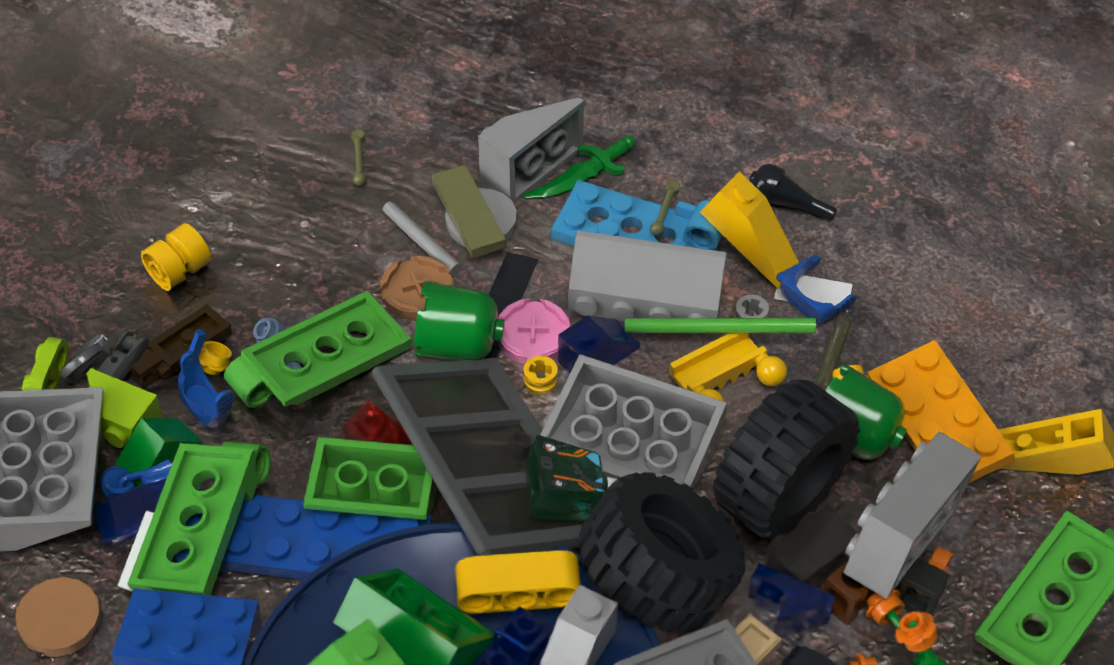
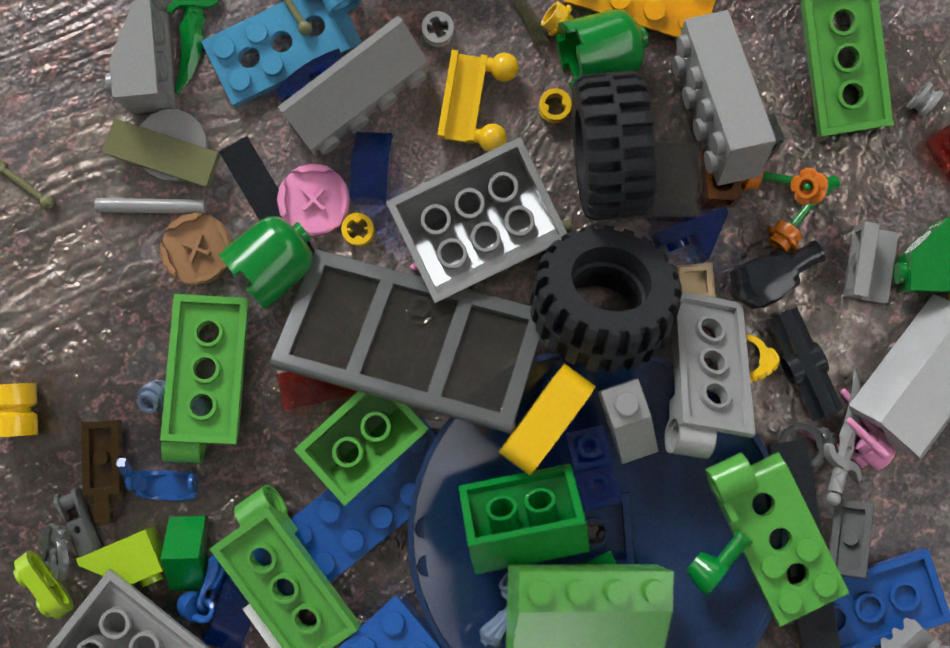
camera: 45 degrees left, 35 degrees up
yellow plate [199,341,232,375] -> none
clear green torso [525,435,616,522] -> none
bright green piece [625,318,816,333] -> none

